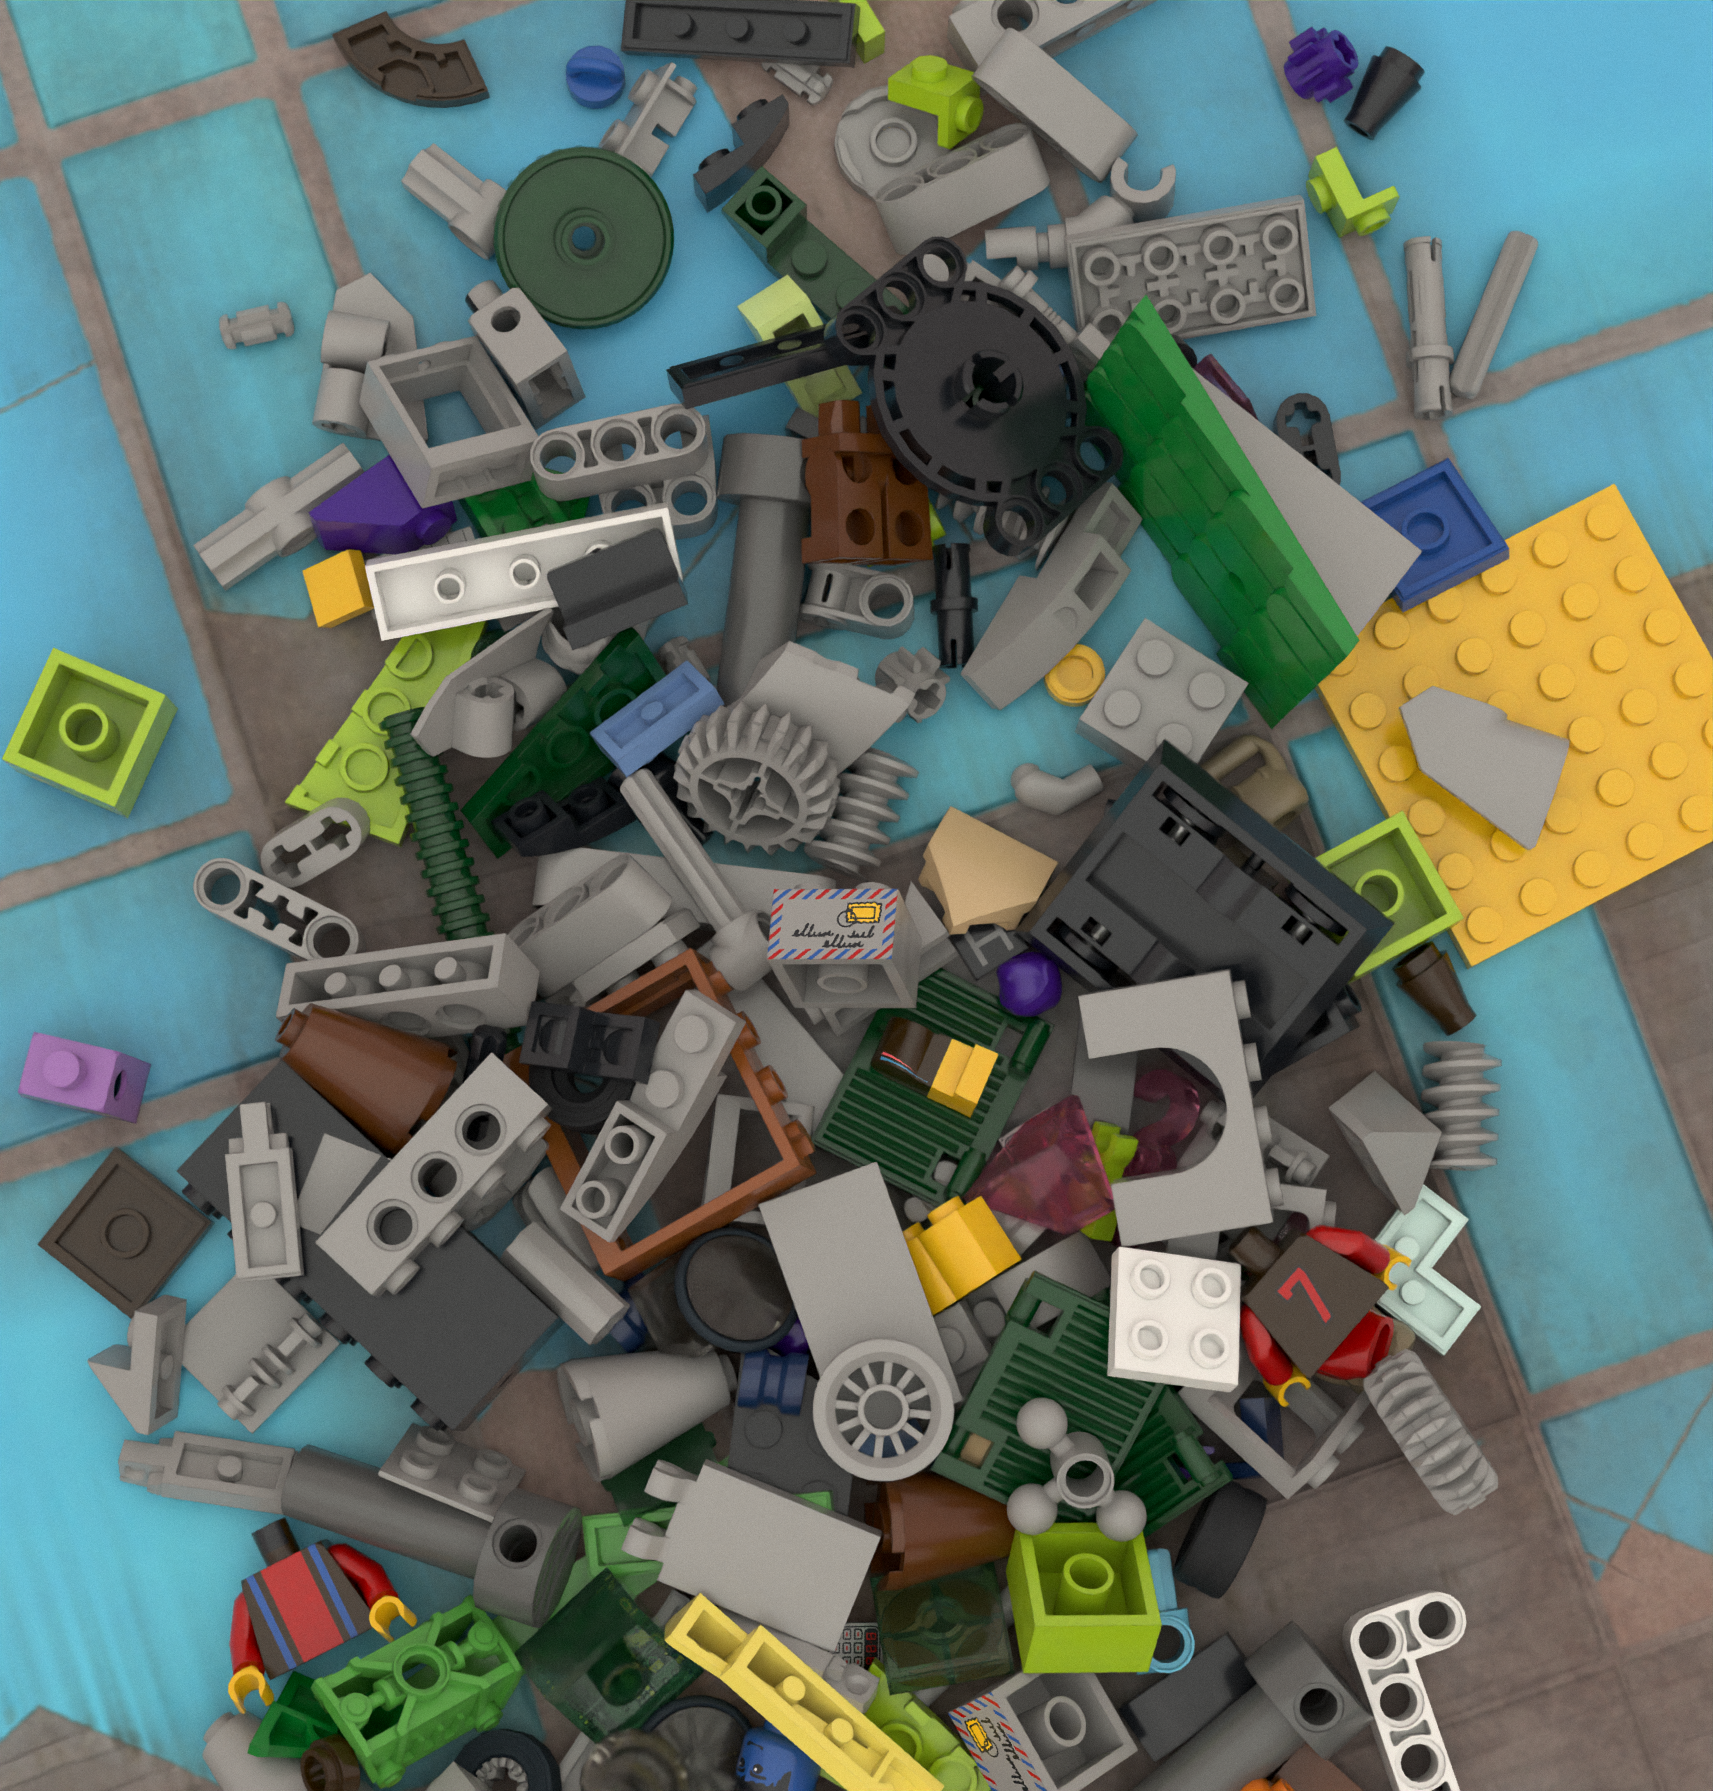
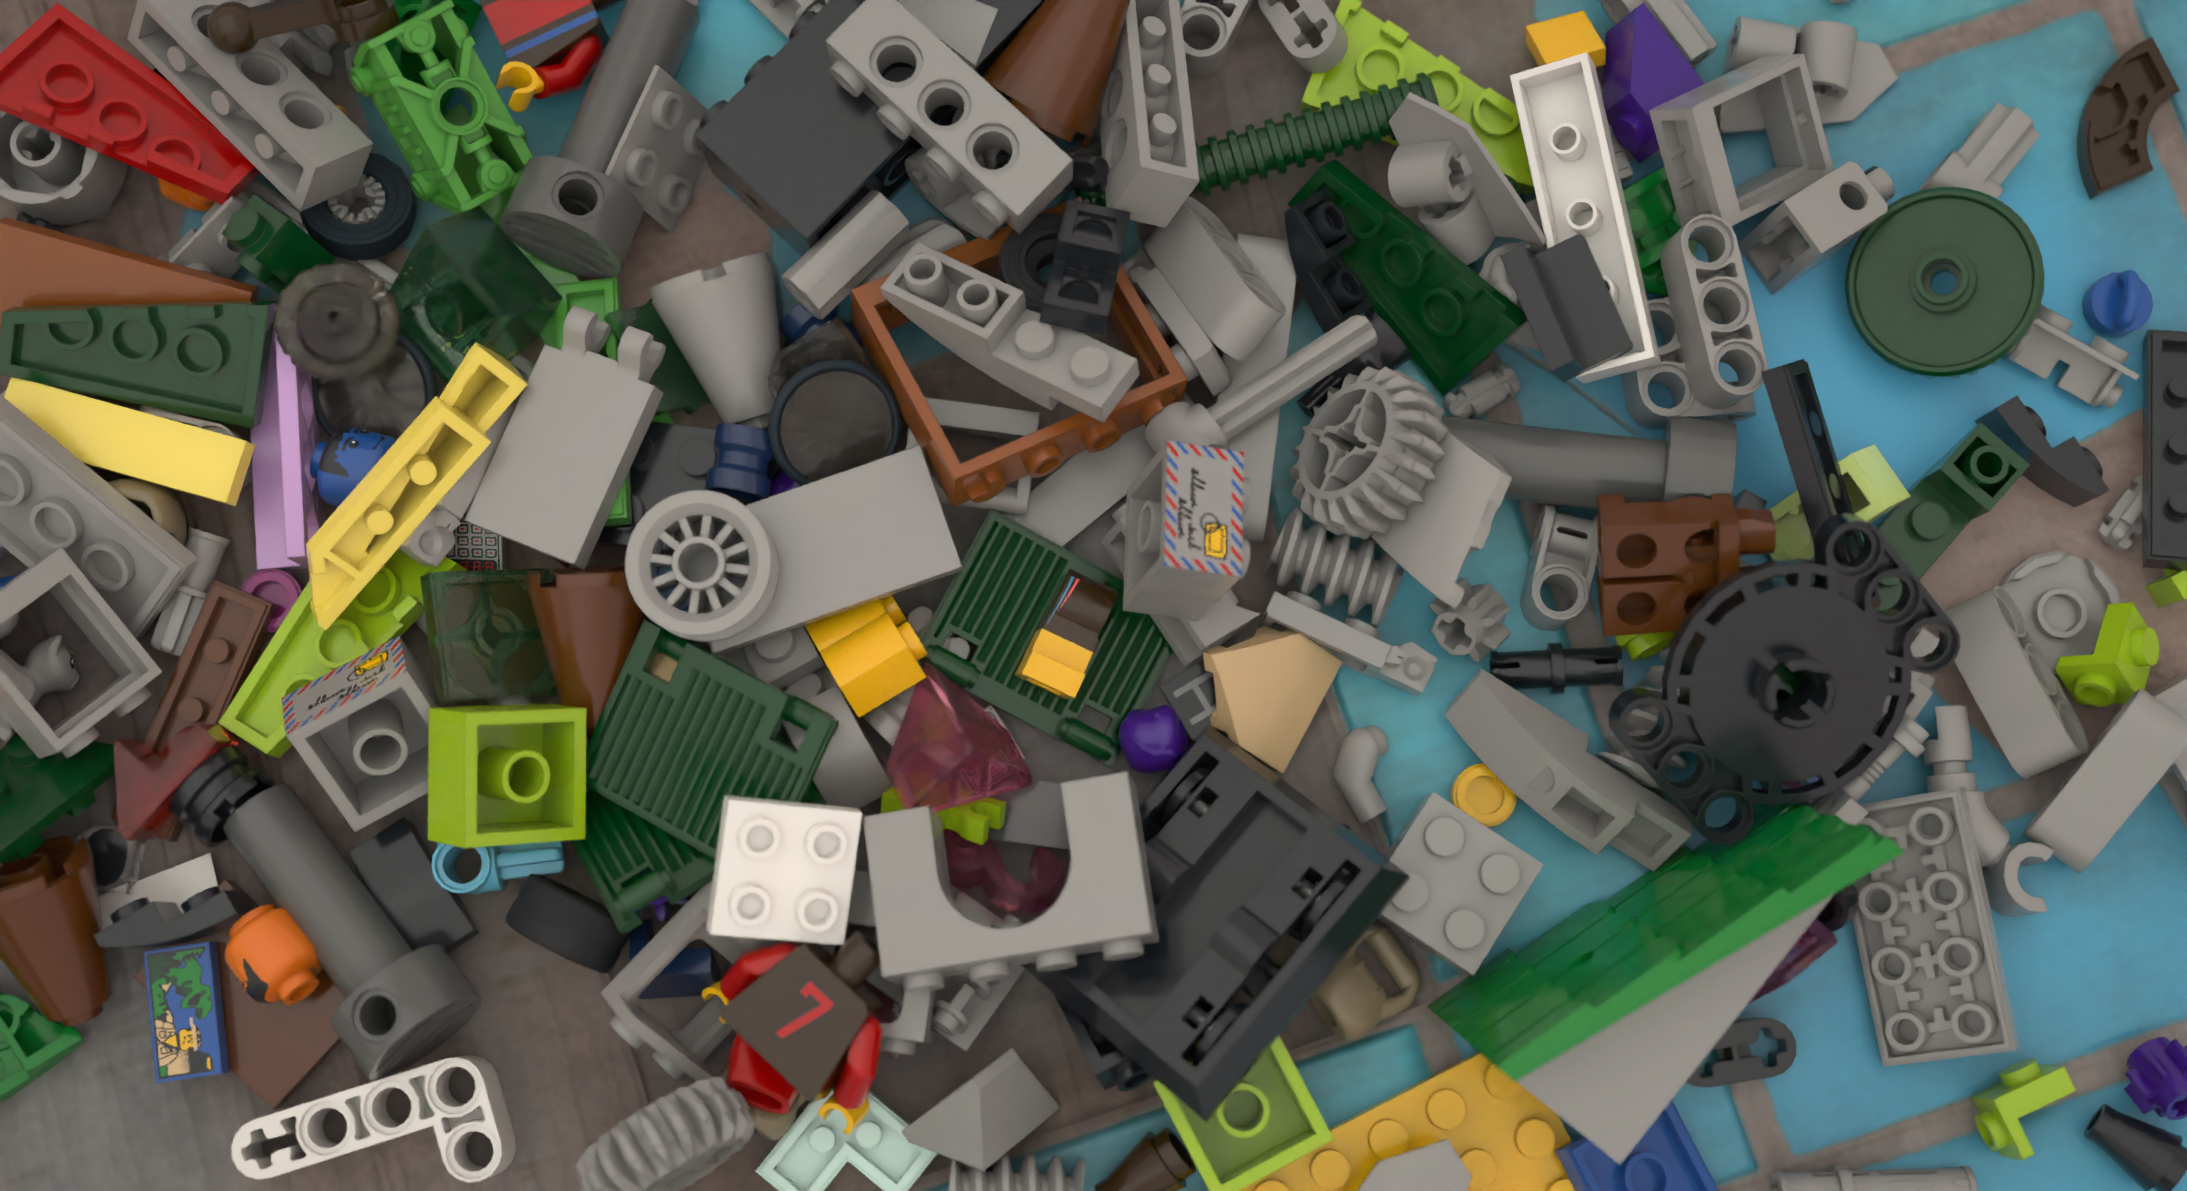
camera: 90 degrees right, 0 degrees up
medium blue plate [590,660,724,778] -> none
light grey piece [1007,1398,1147,1542] -> none
none -> light grey hinge [1258,591,1438,696]

